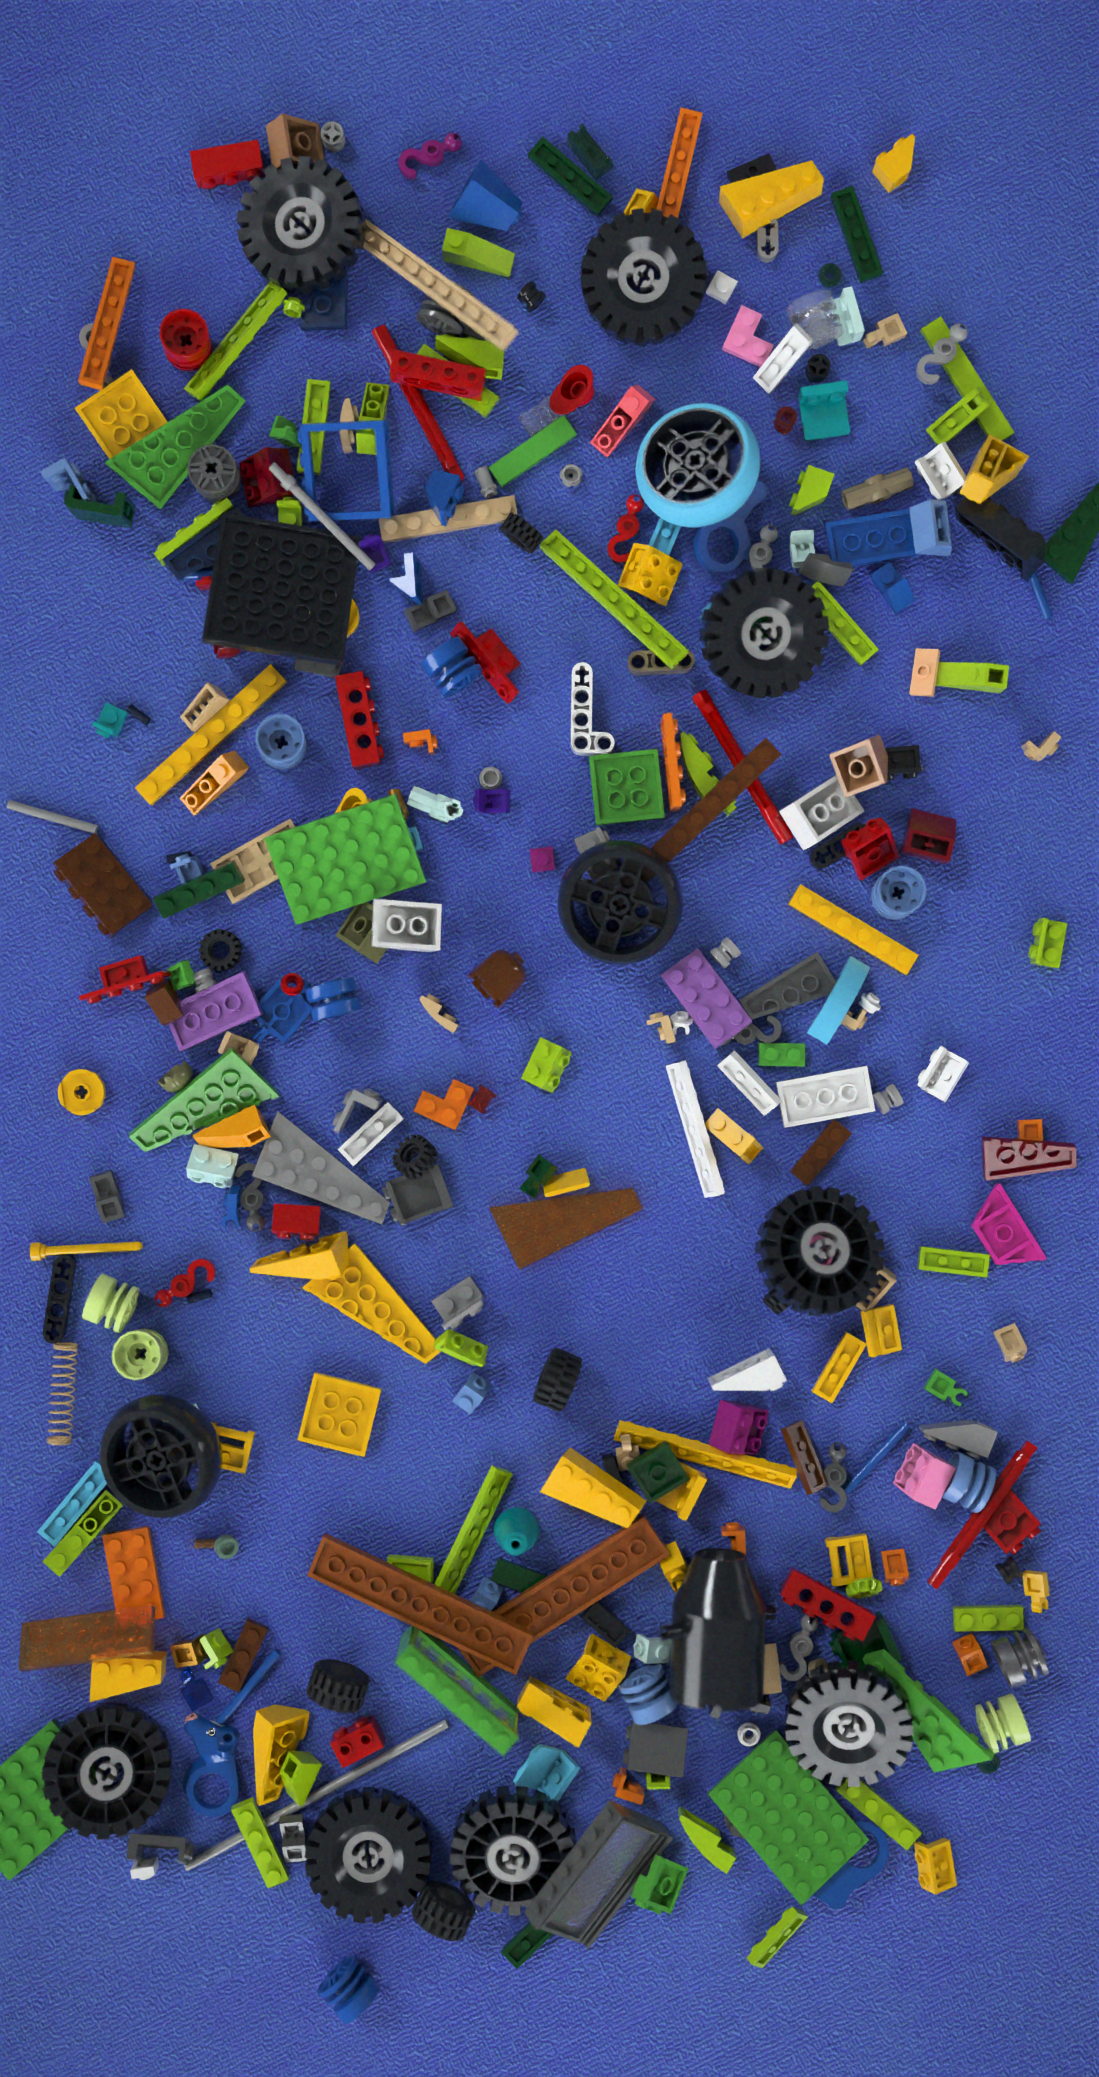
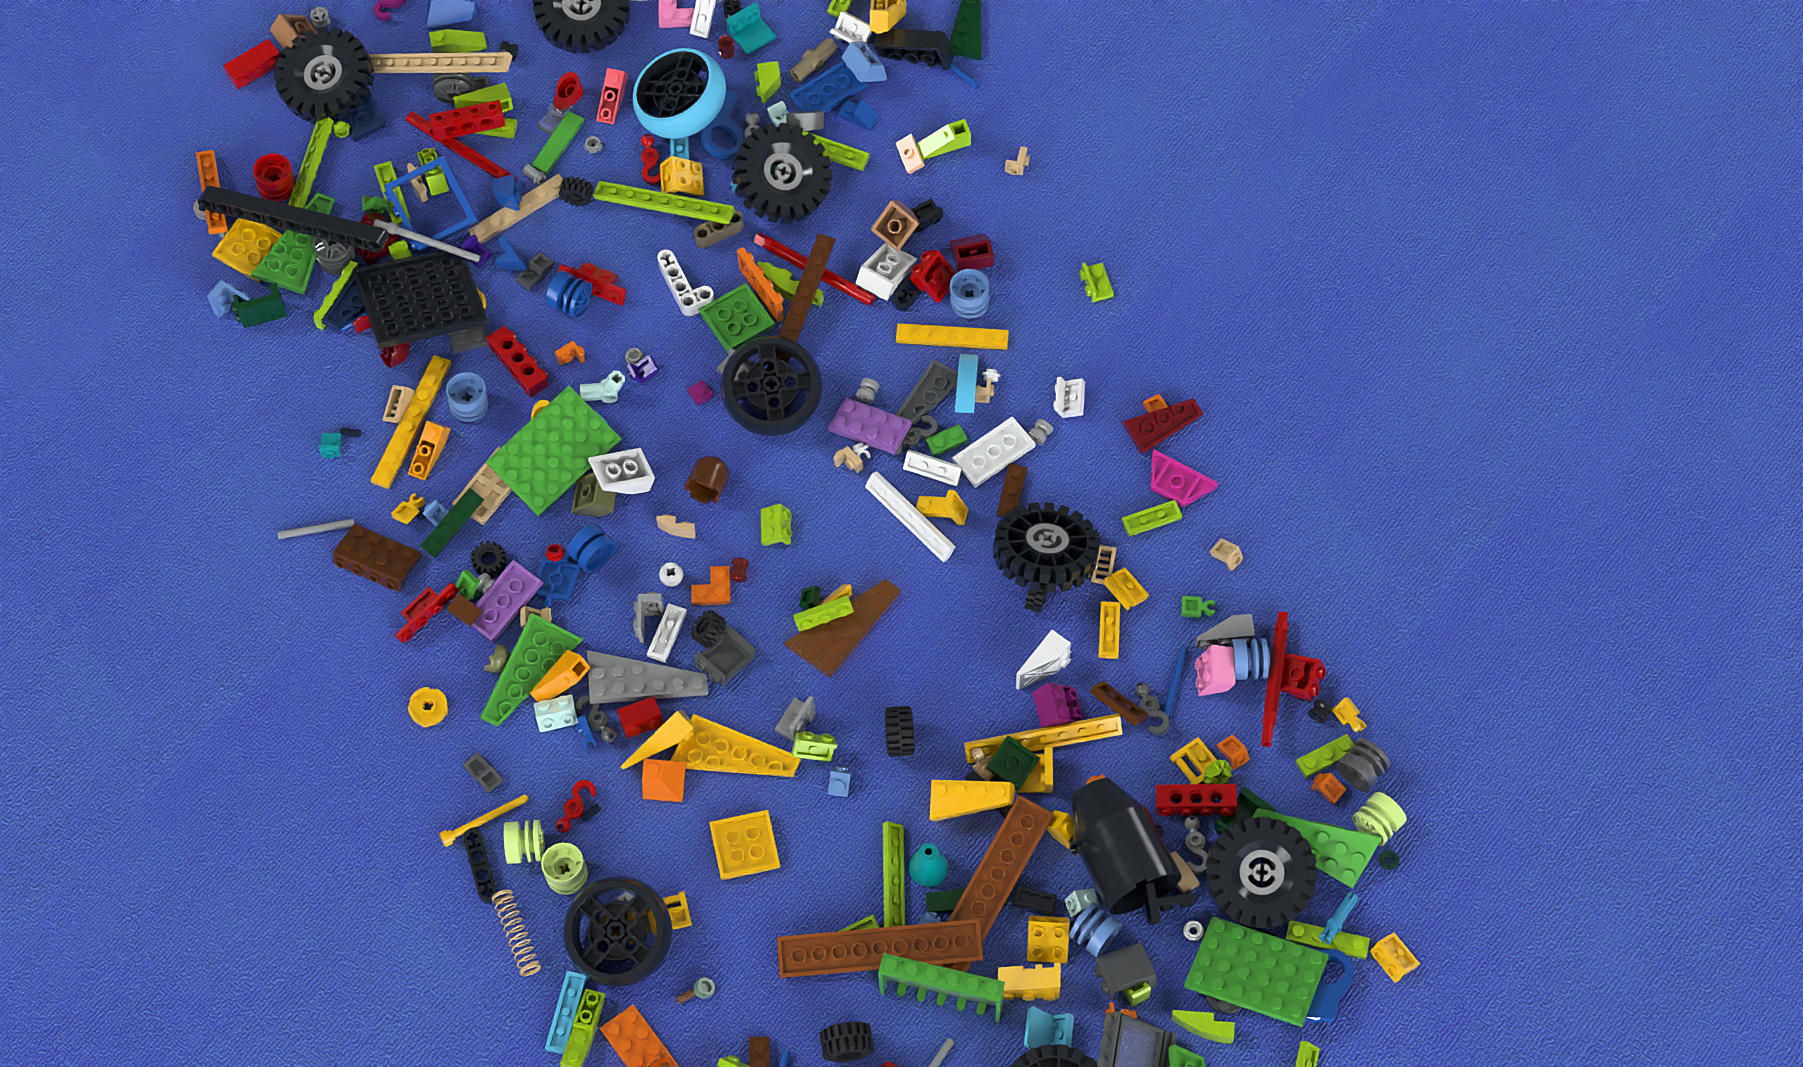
camera: 25 degrees left, 25 degrees down
none -> black beam [198,186,389,252]
none -> yellow plate [391,493,425,525]
none -> orange slope [642,759,686,802]
none -> white piece [659,562,683,587]
none -> lime plate [793,595,854,632]
none -> dark azure pin [1319,892,1359,944]

